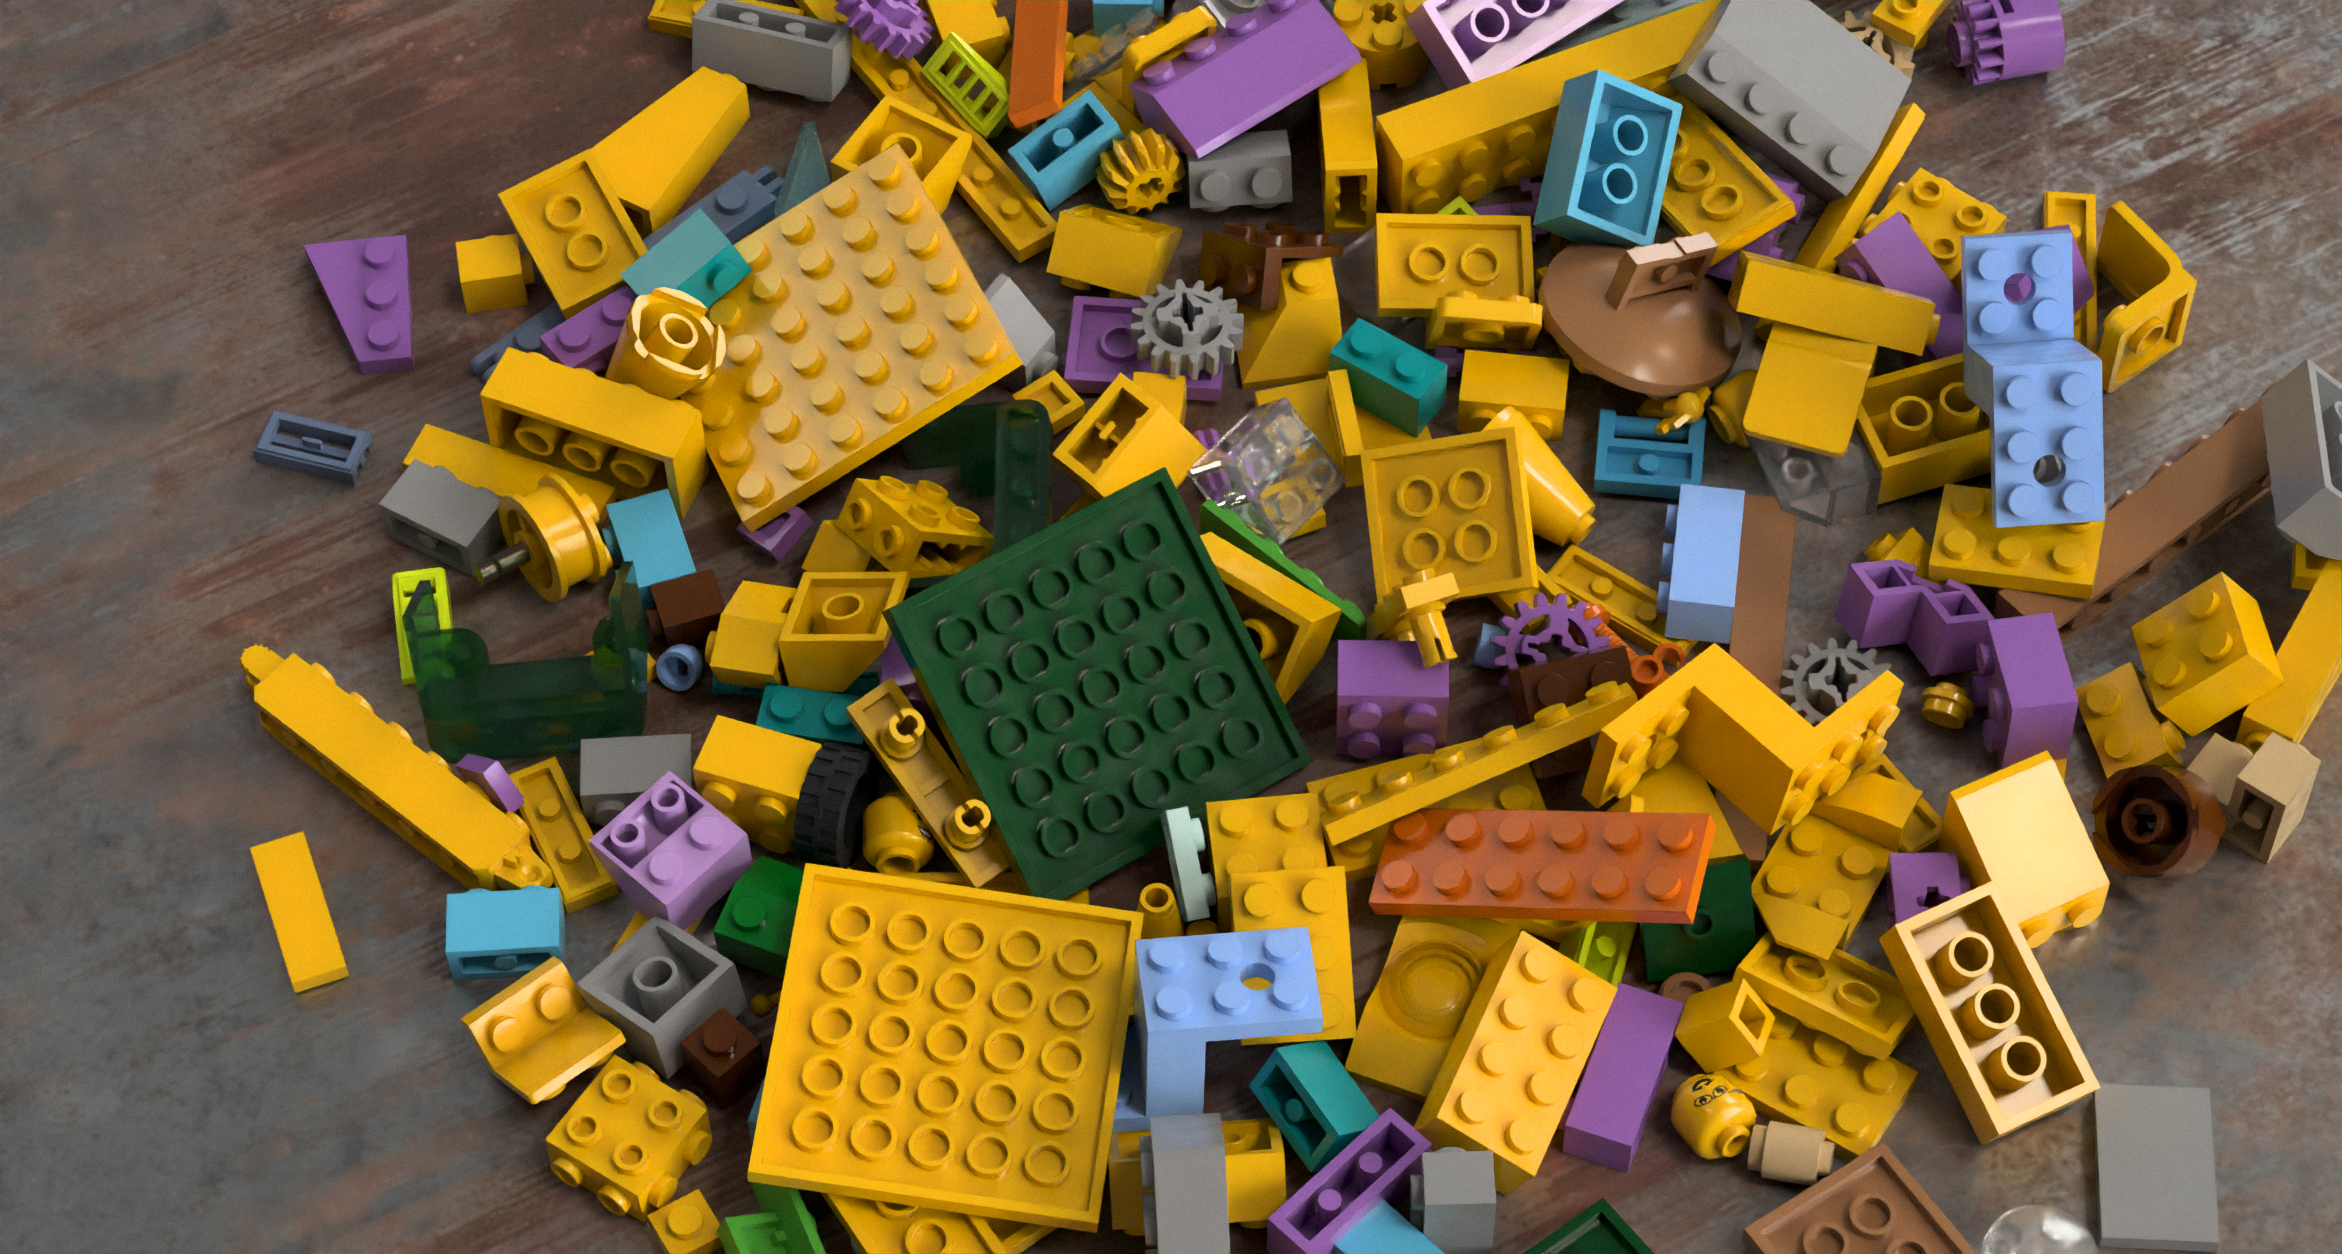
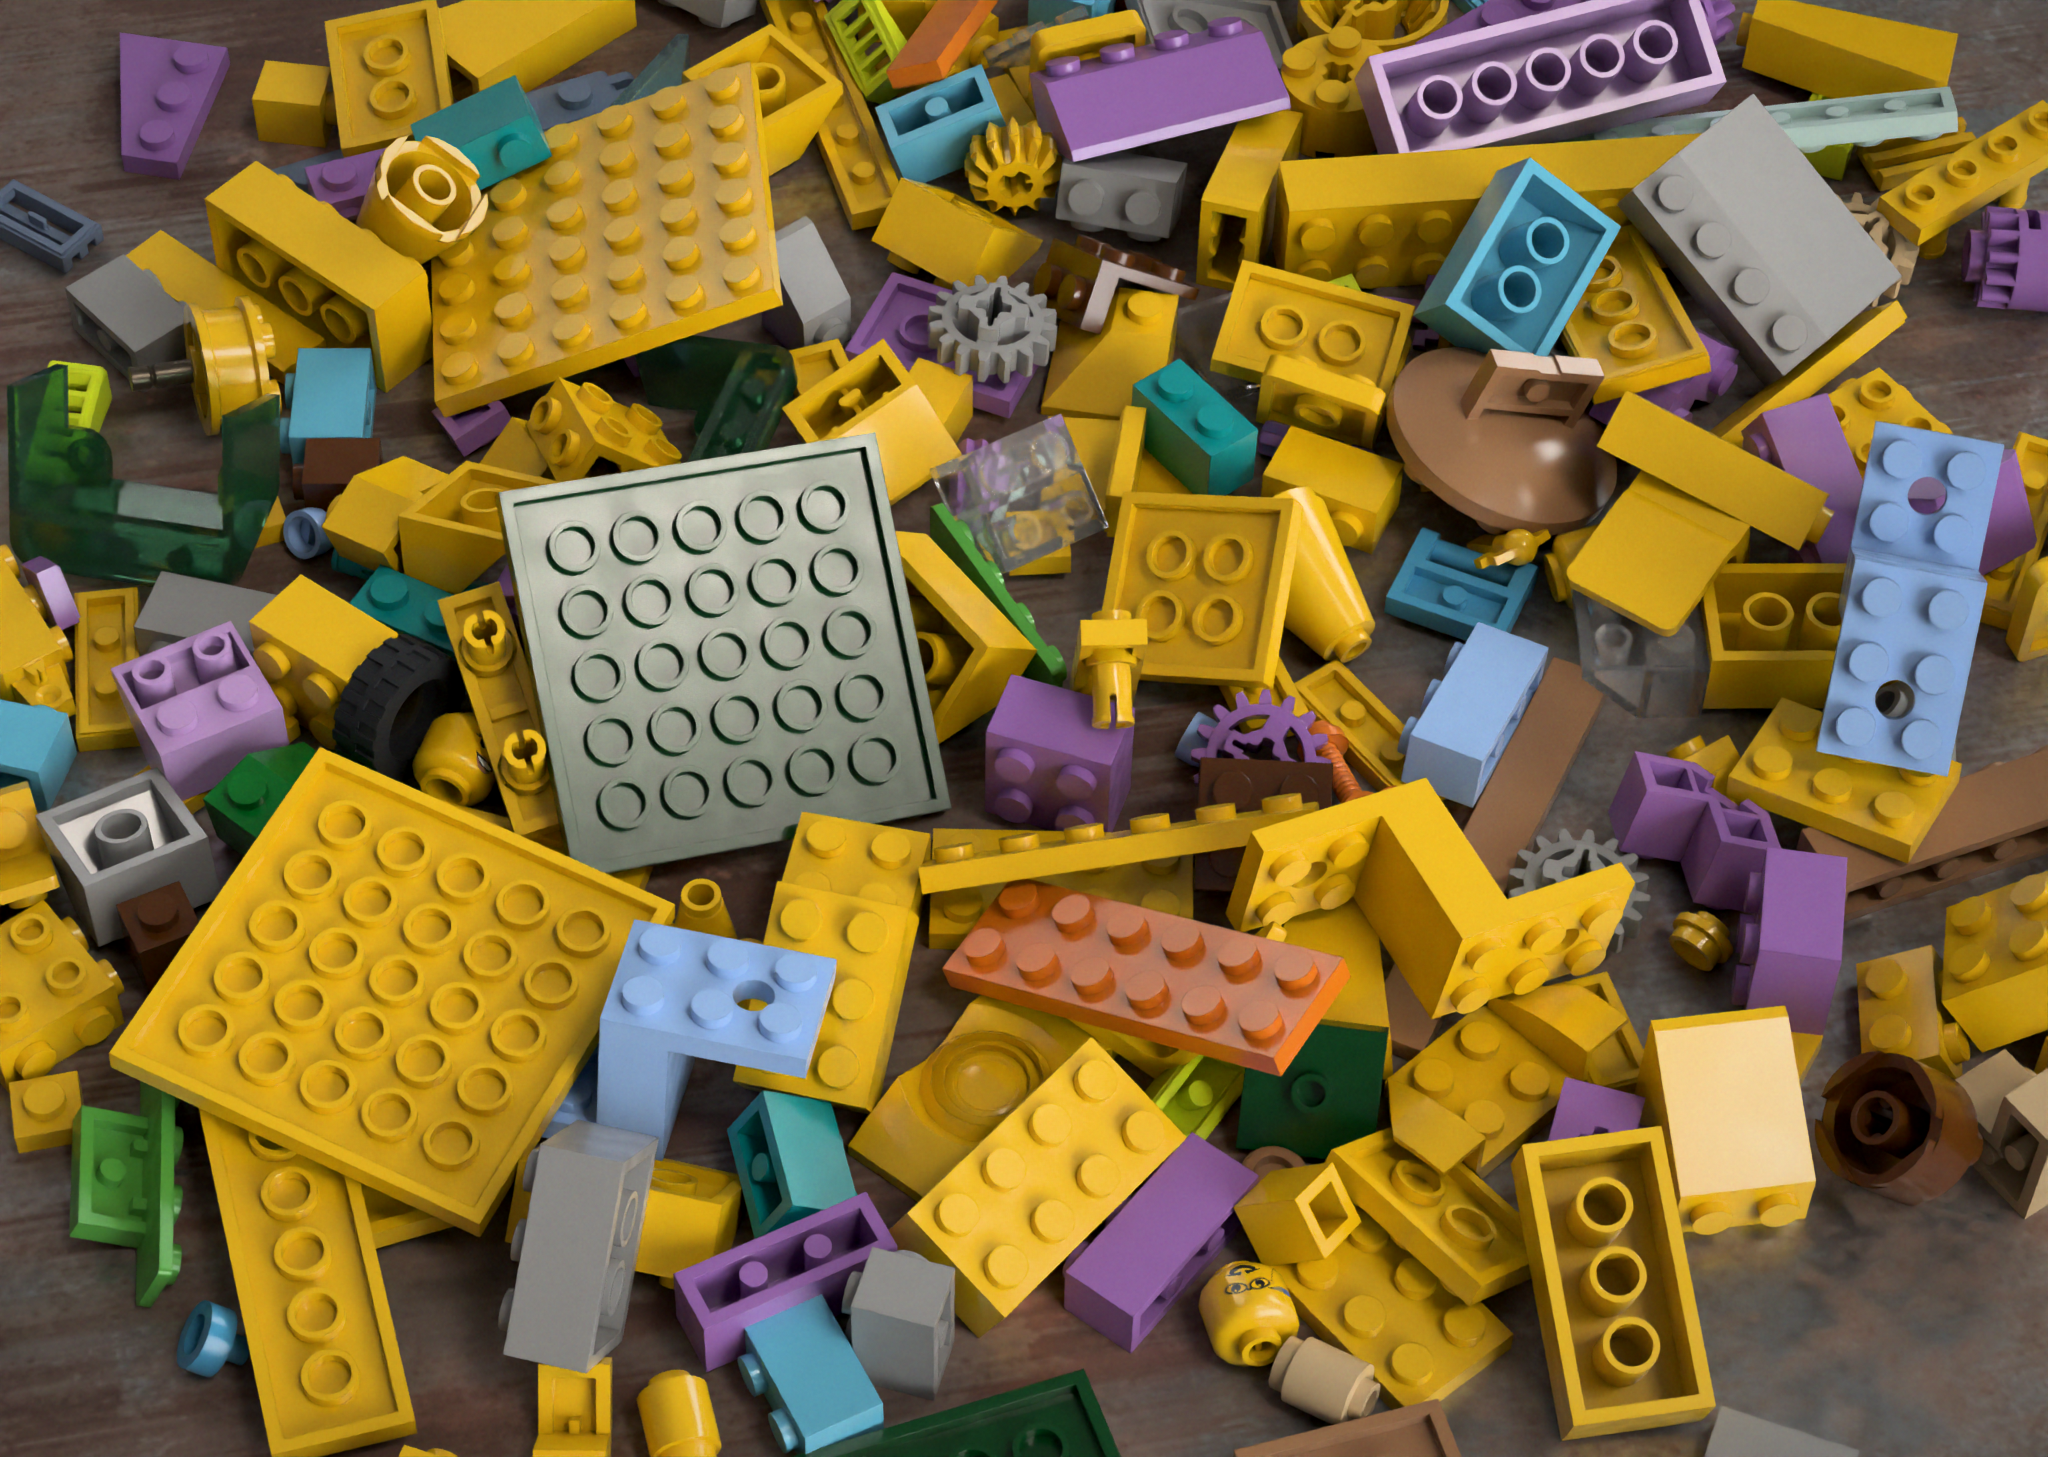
camera: 15 degrees right, 5 degrees down
light aqua plate [1160,806,1216,924] -> none

